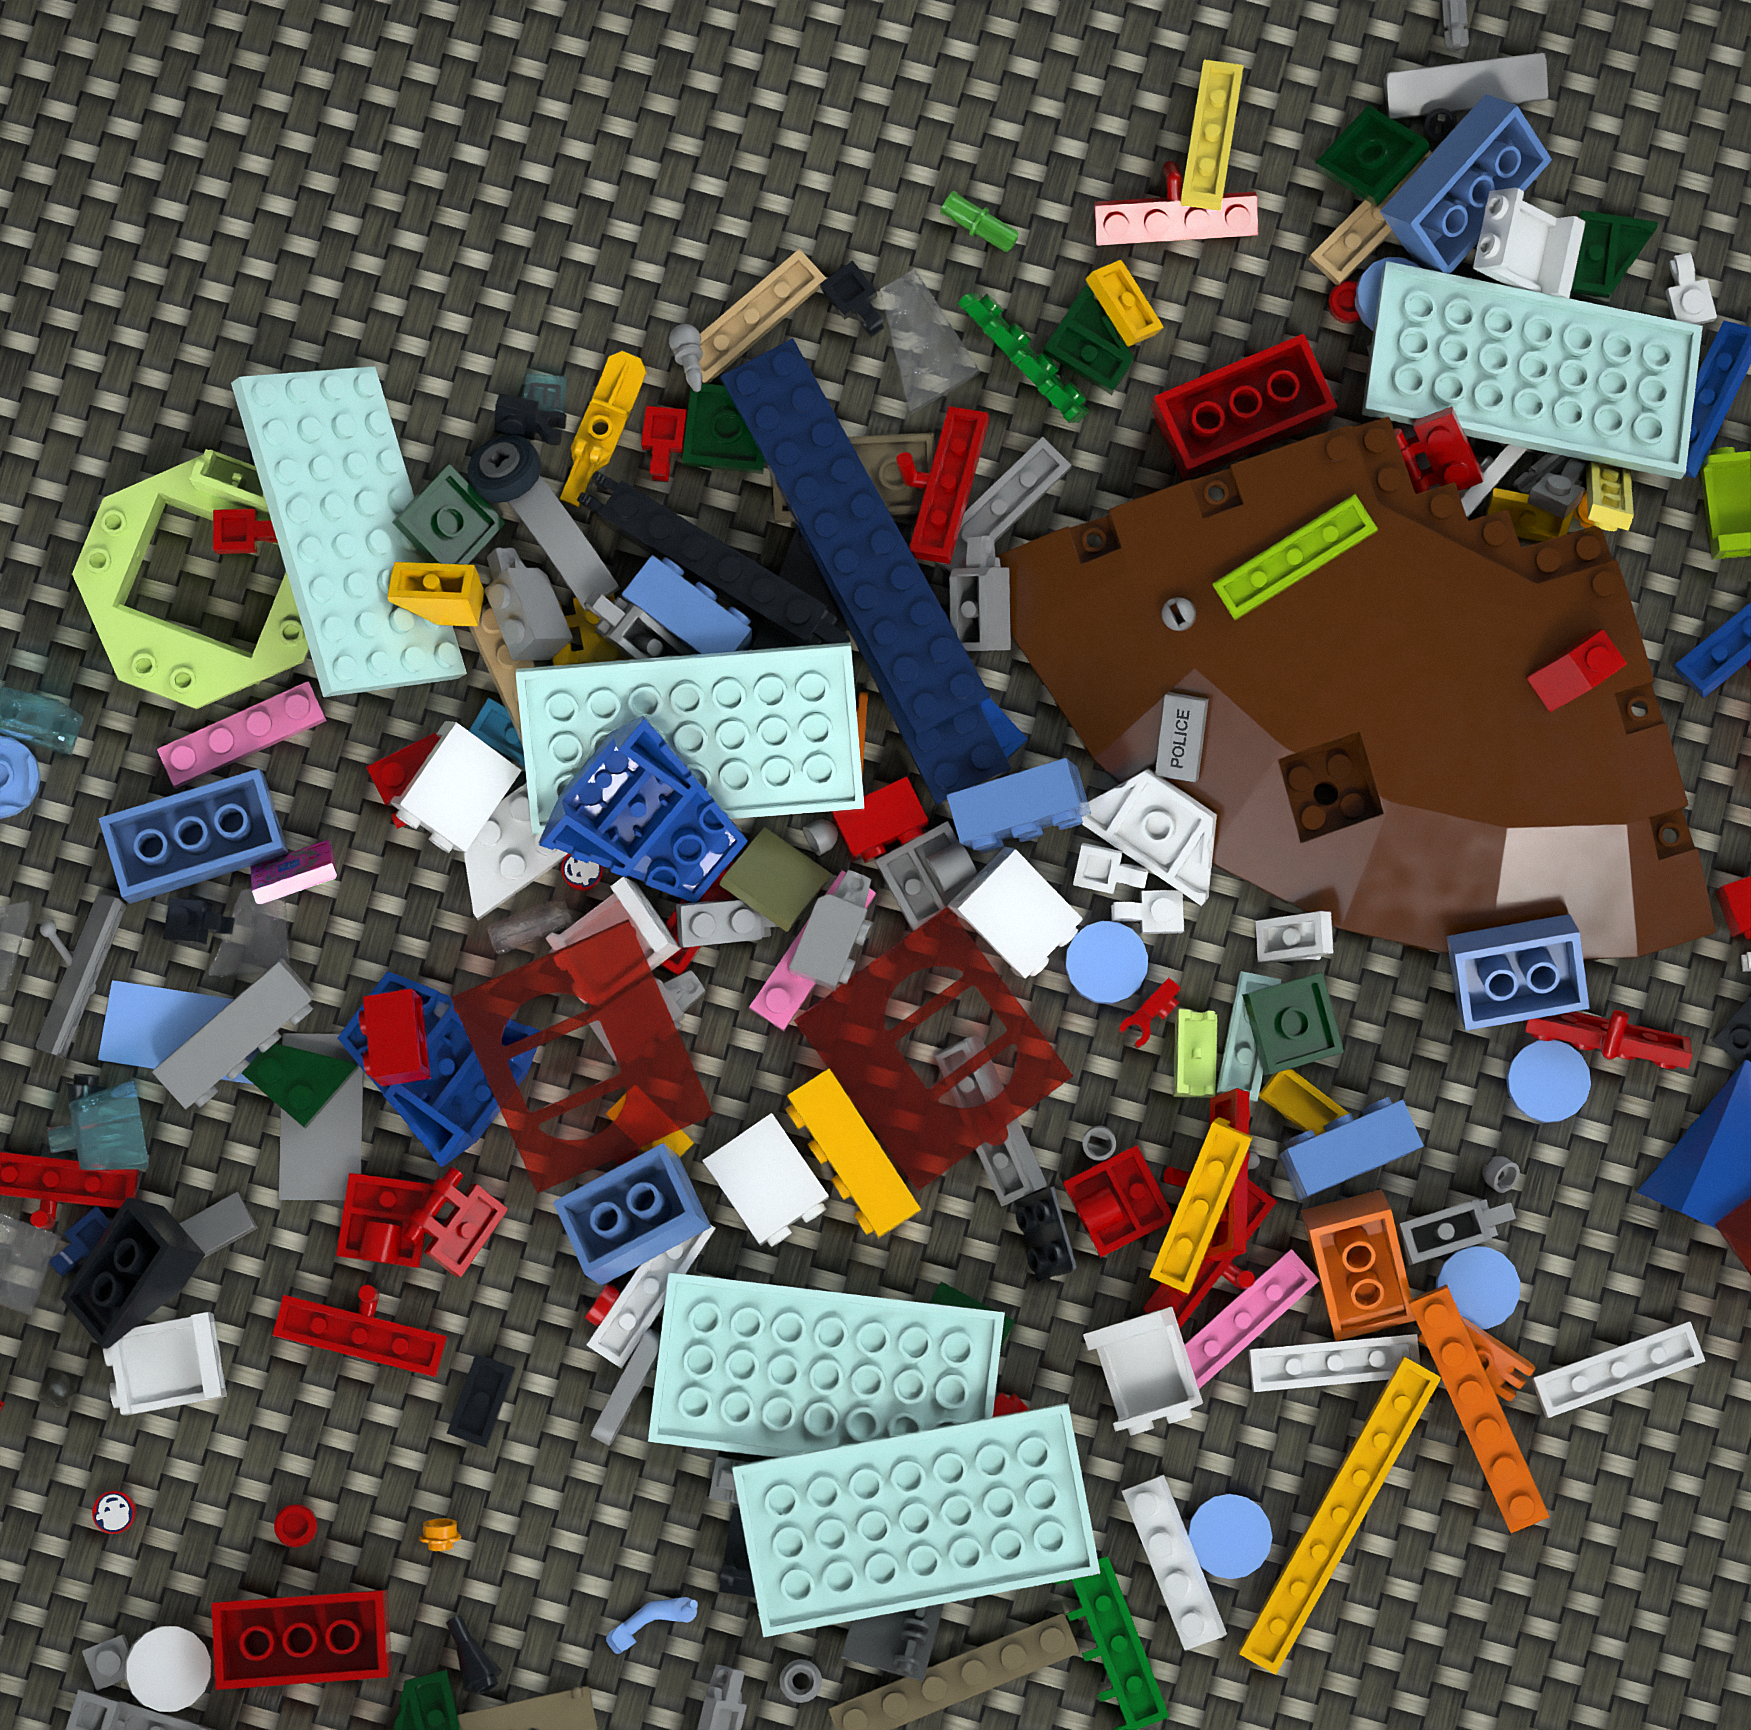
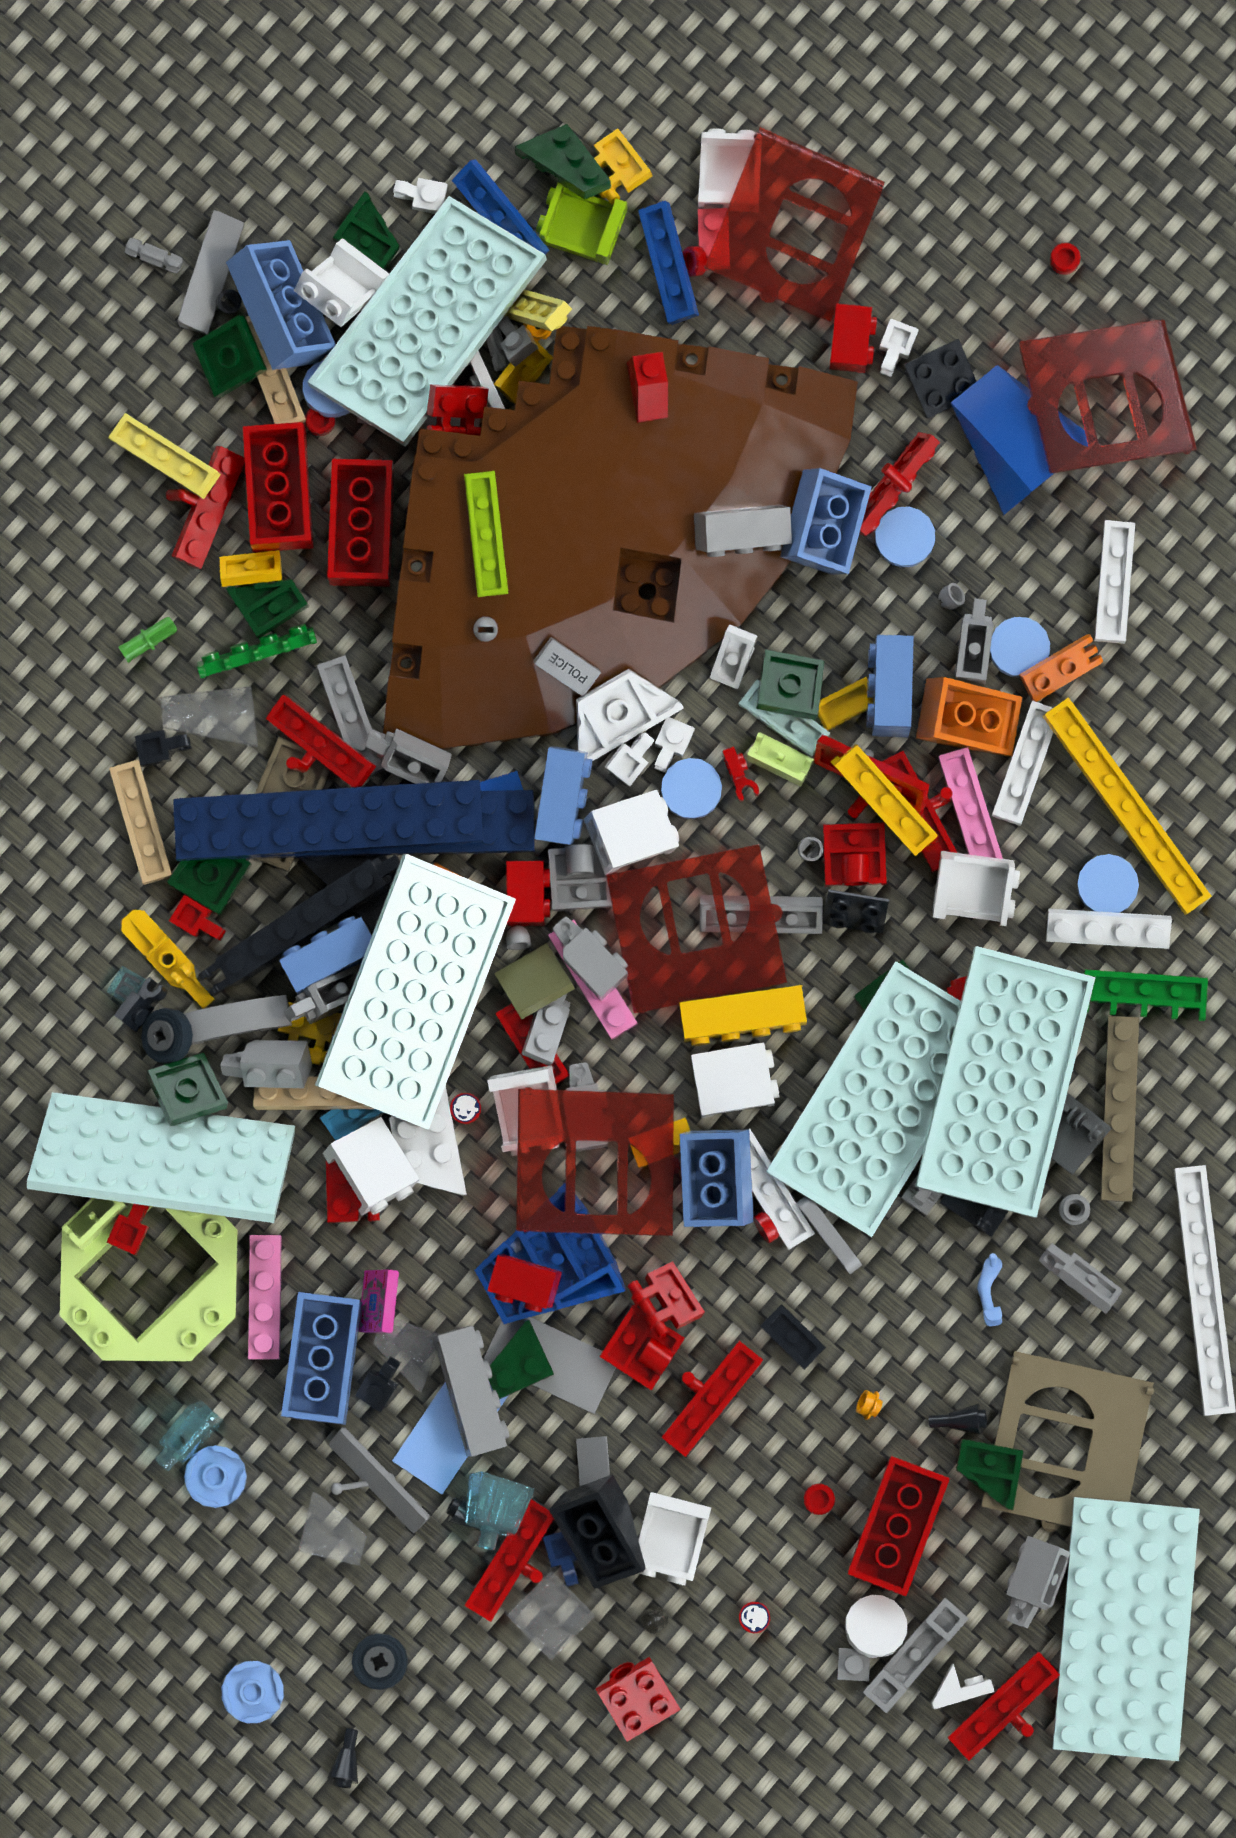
camera: 55 degrees left, 0 degrees up
yellow slope [387,562,485,627] -> none
clear slope [487,897,574,955] -> none
blue wedge [539,716,748,903] -> none
light grey bar [669,324,703,392] -> none
orange plate [1408,1284,1550,1533] -> none
none -> red brick [243,422,314,553]
none -> light grey brick [694,505,792,557]

